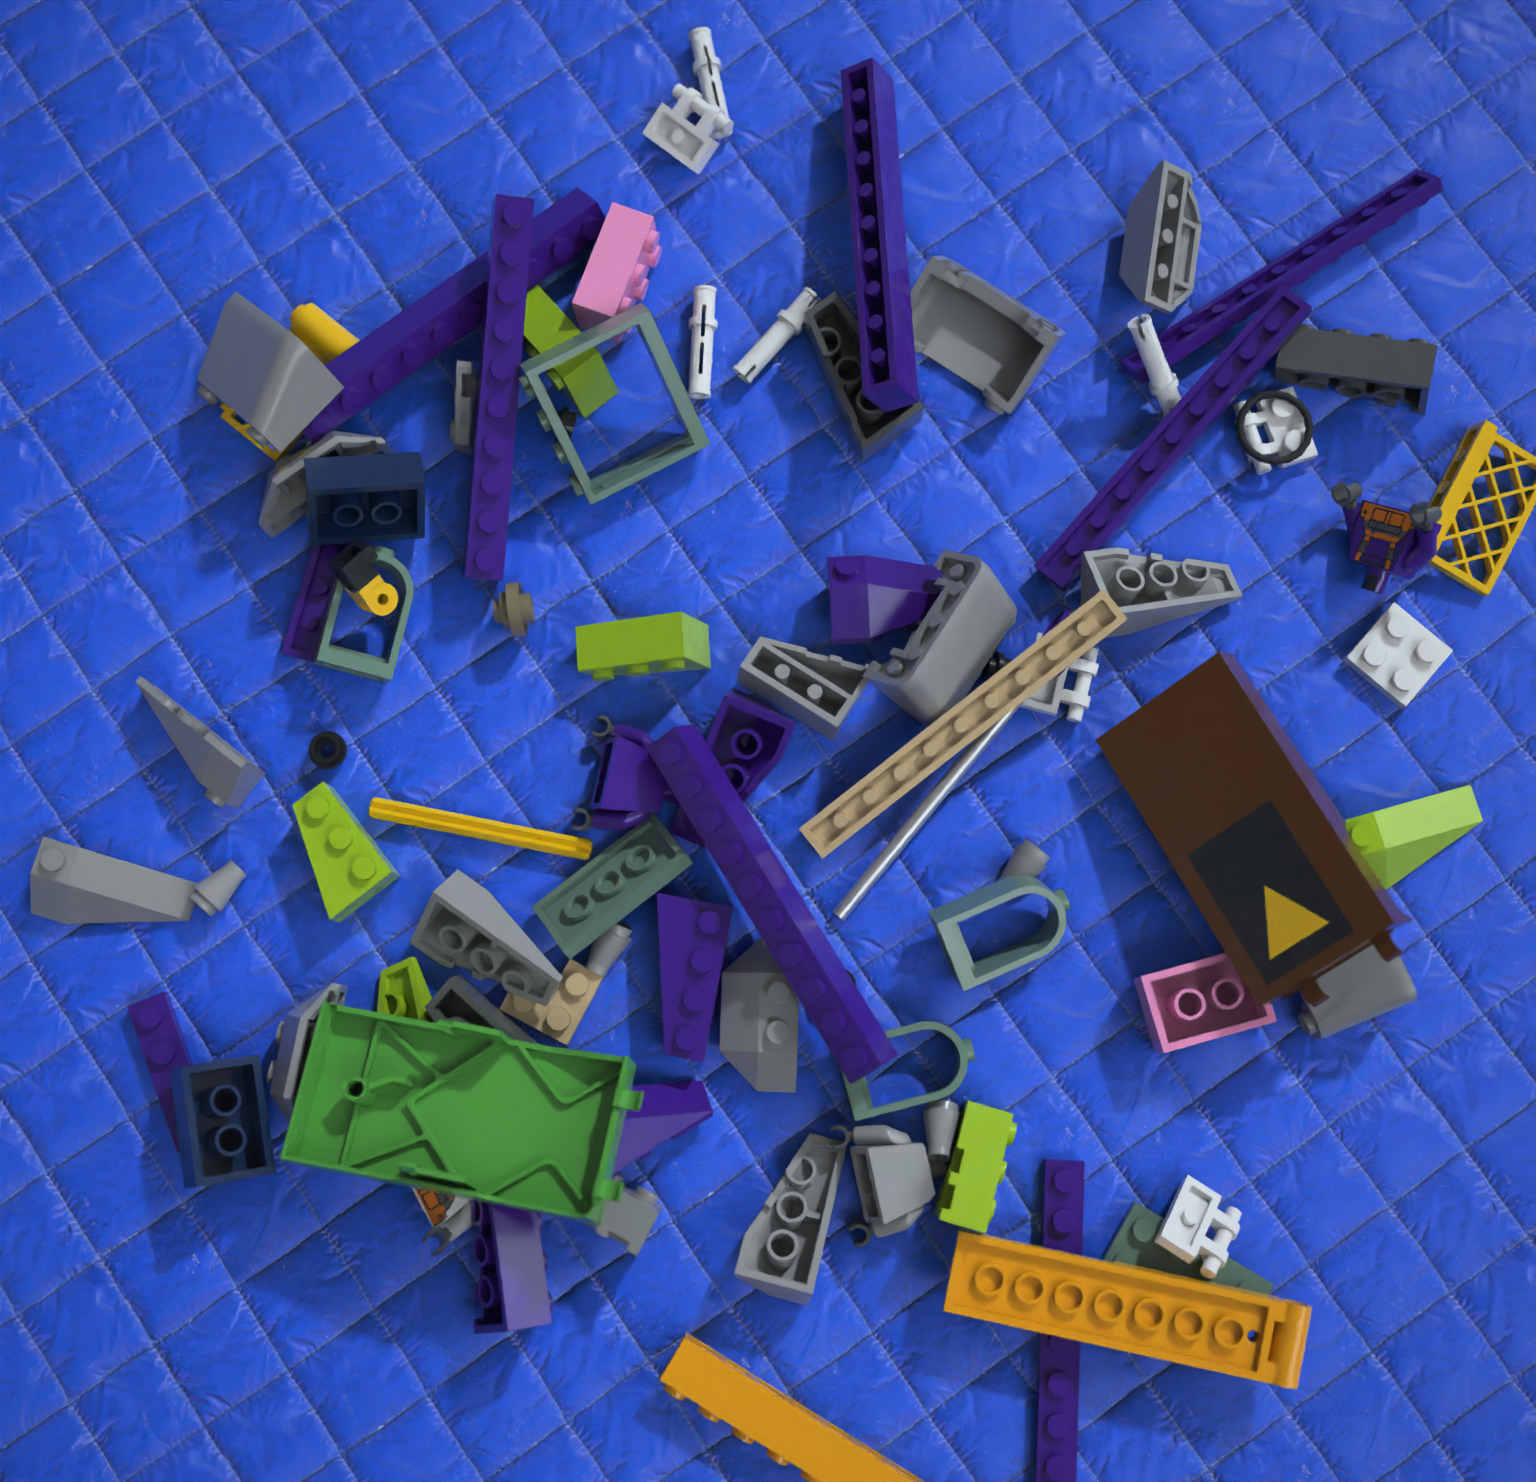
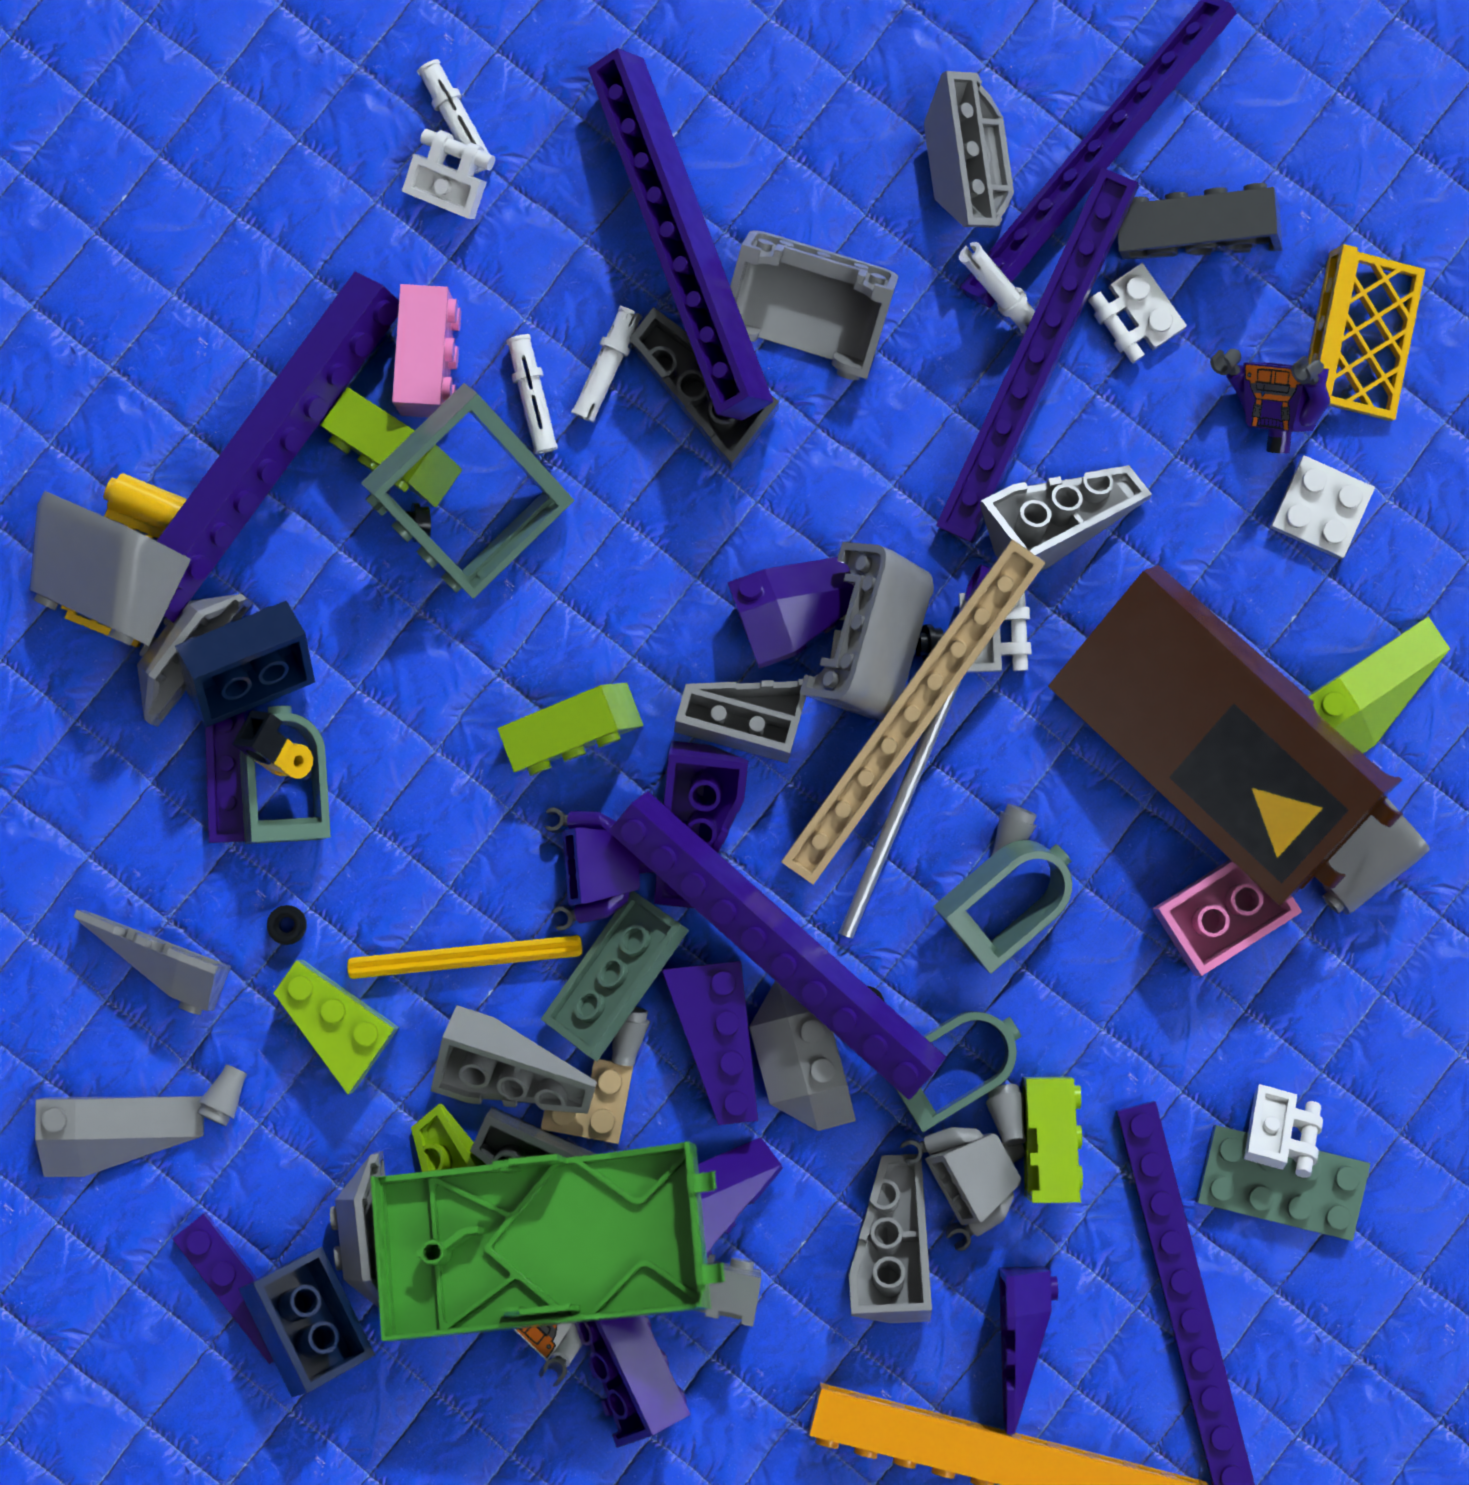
camera: 20 degrees left, 5 degrees up
light grey wing [450,361,478,456] -> none
dark purple brick [462,194,534,581] -> none
dark tan plate [493,581,535,638] -> none
light orange hinge [943,1229,1312,1389] -> none
black piece [1236,390,1314,465] -> none
none -> dark purple wedge [999,1266,1058,1434]

